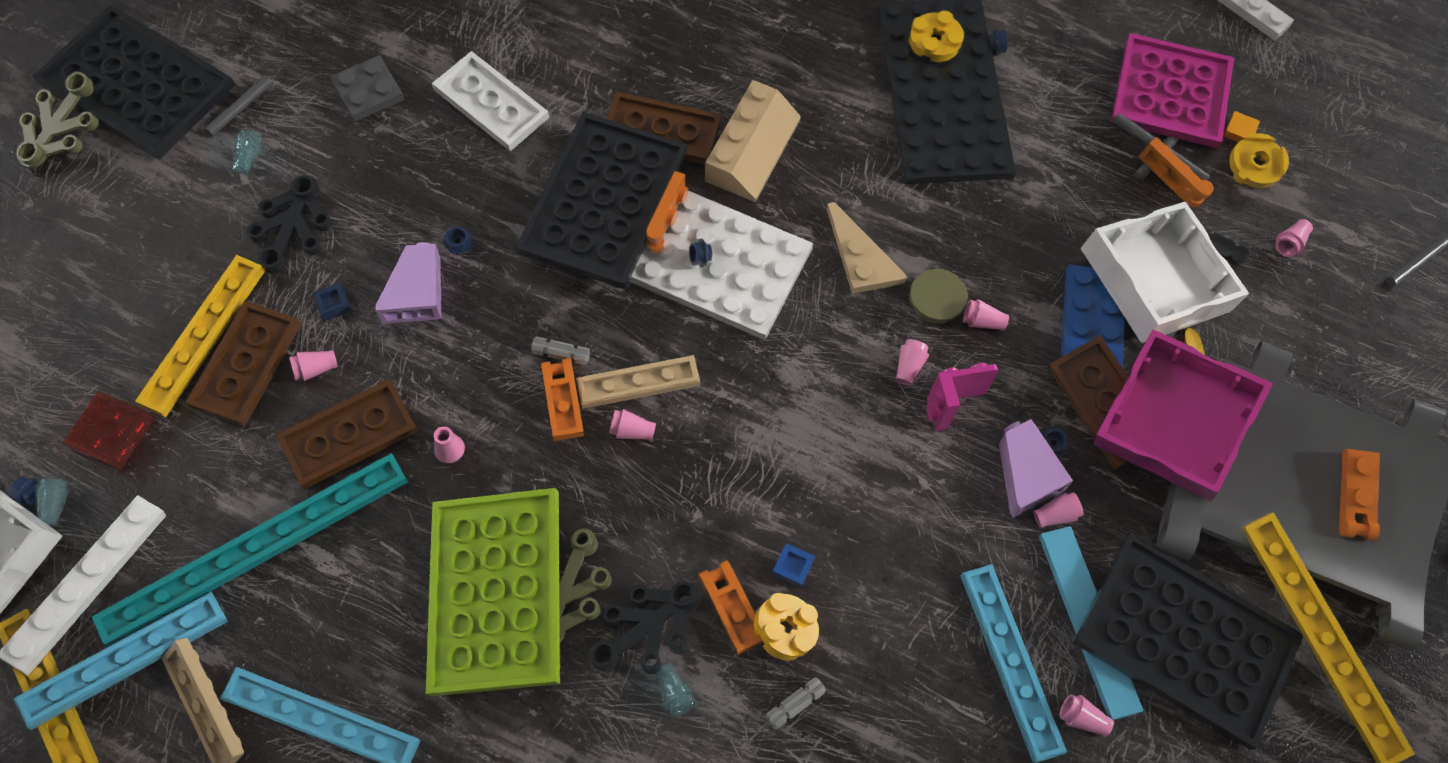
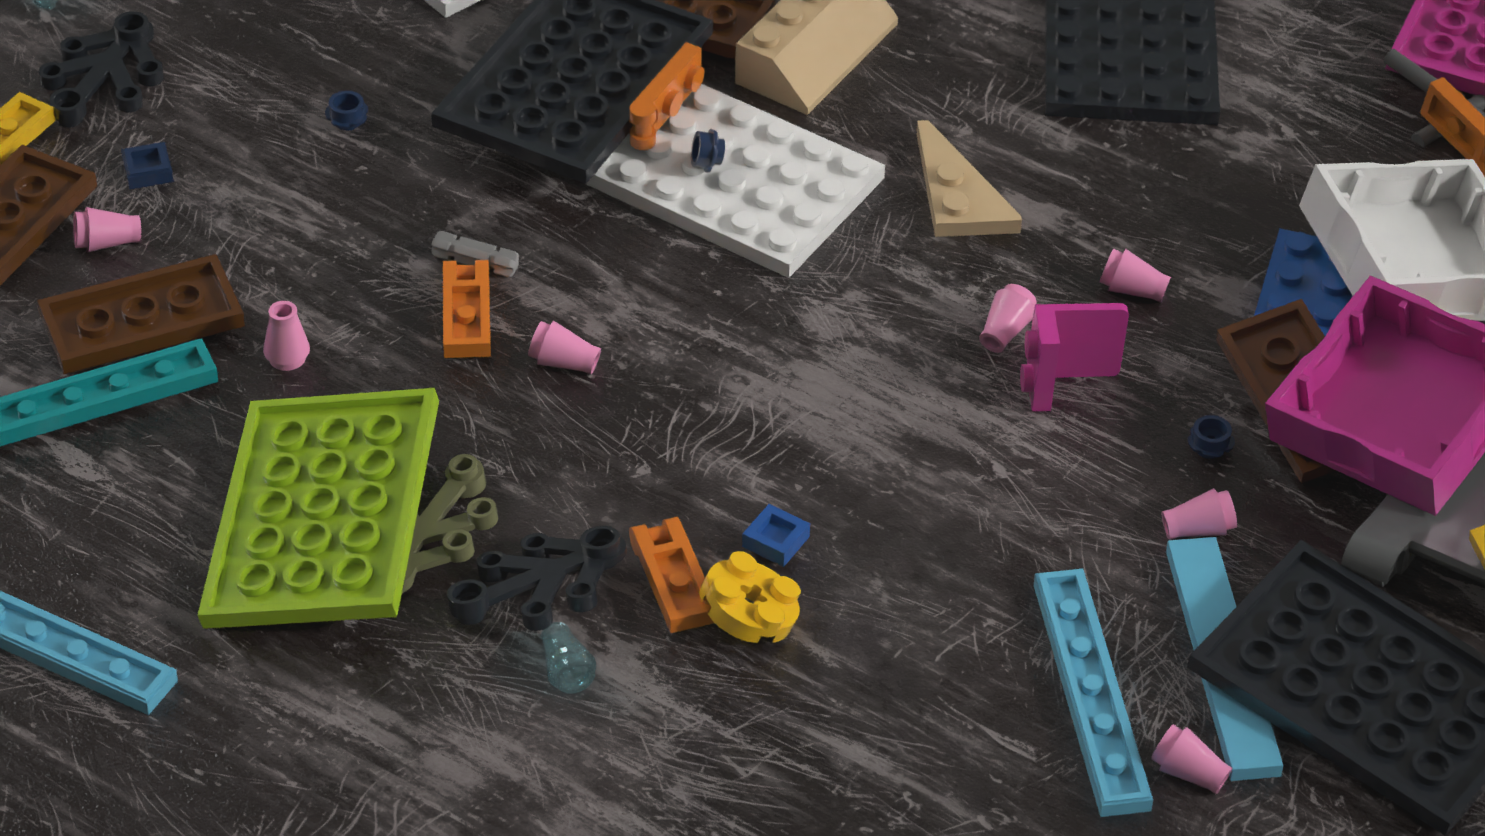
camera: 10 degrees right, 20 degrees down
lavender slope [376,242,441,324] -> none
tan tile [576,355,700,409] -> none
light grey axle [766,678,826,729] -> none
olive tile [909,269,968,324] -> none
lavender slope [999,419,1073,518] -> none

